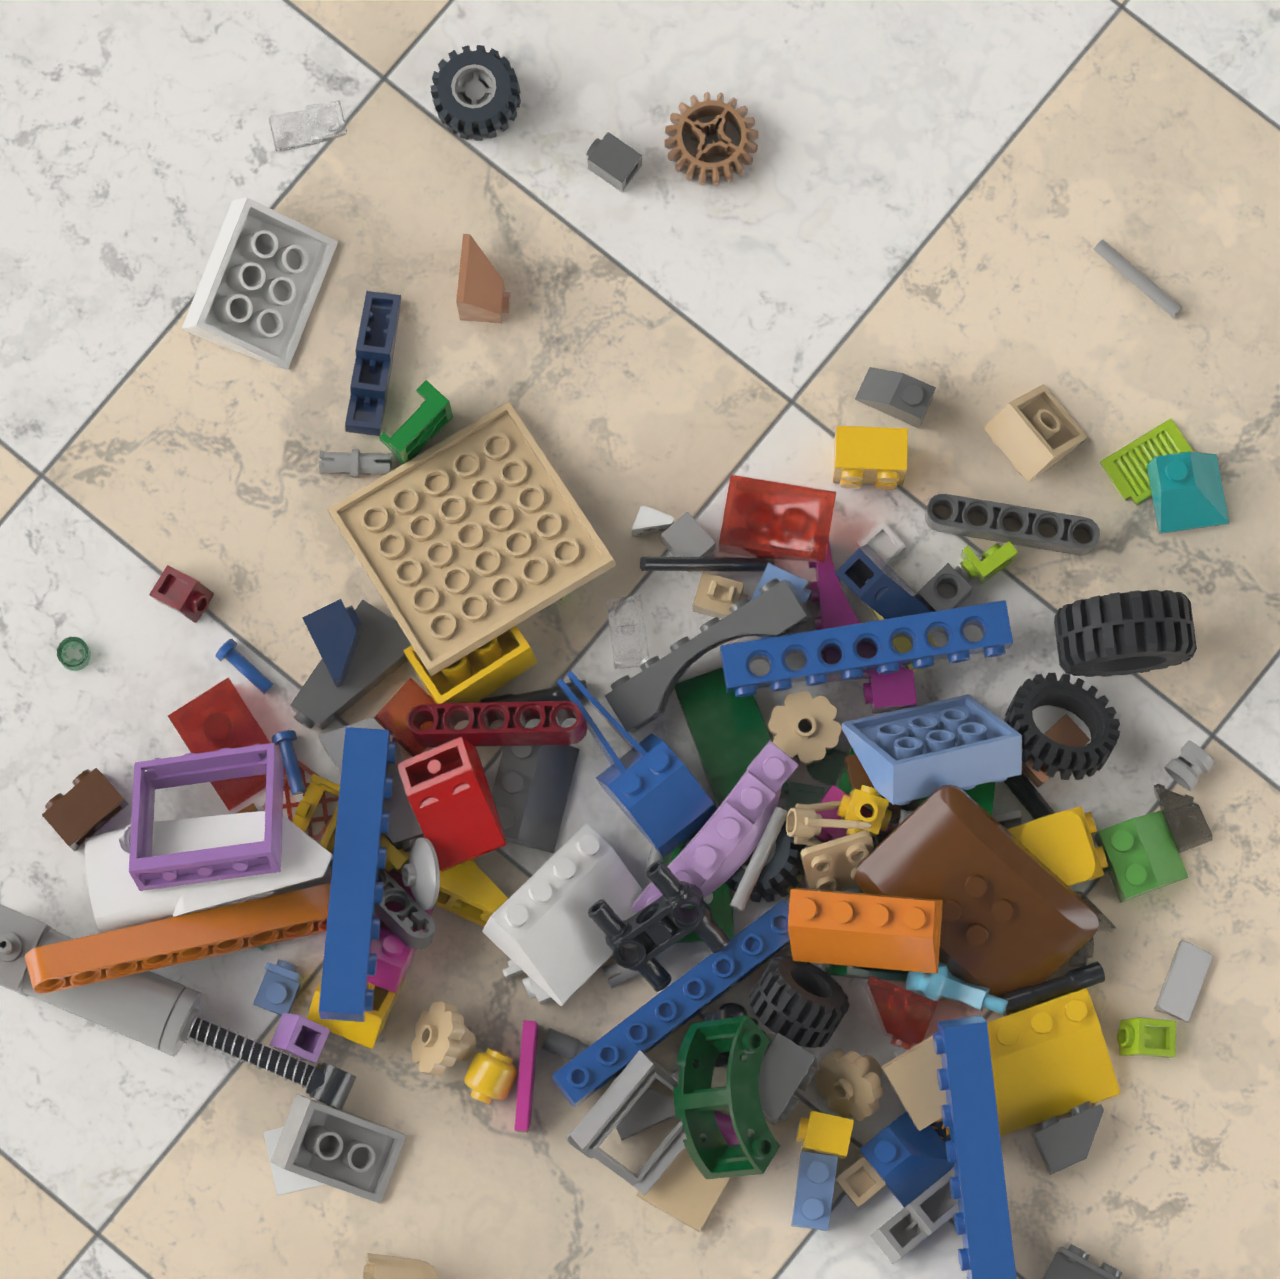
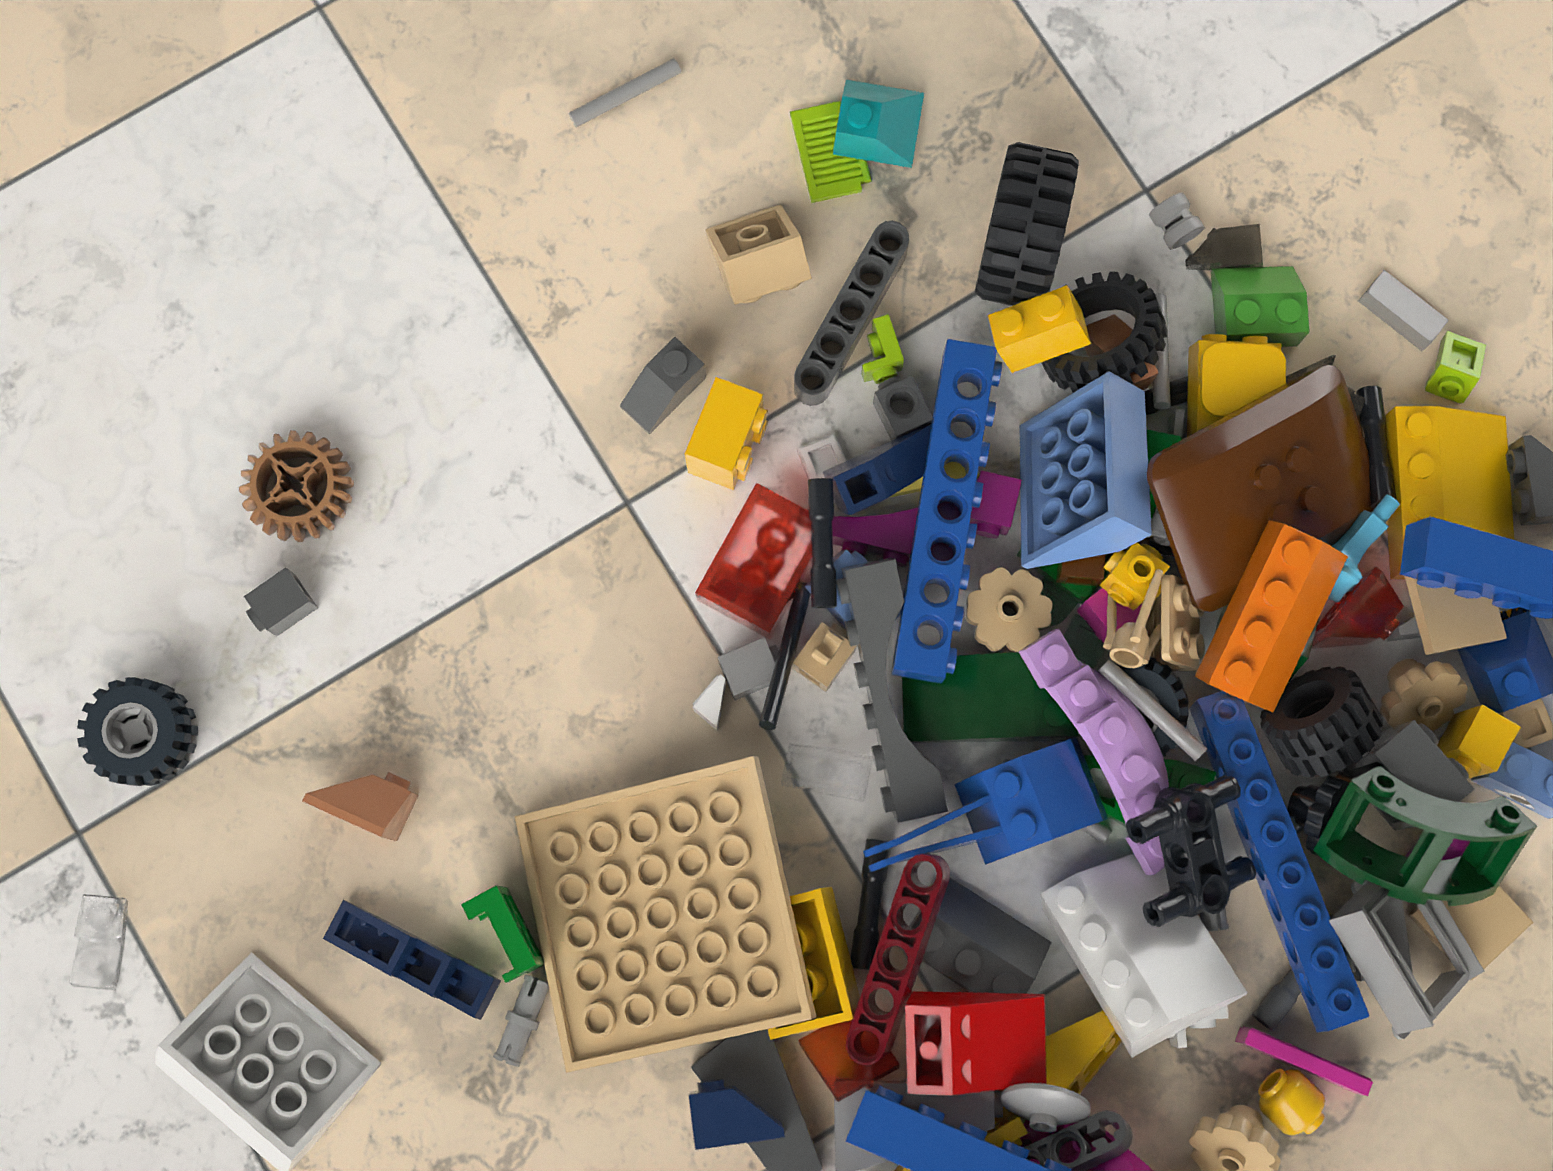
camera: 75 degrees left, 0 degrees up
none -> black piece [808,478,837,609]
none -> yellow brick [988,285,1091,373]
none -> light grey bar [1153,293,1170,410]

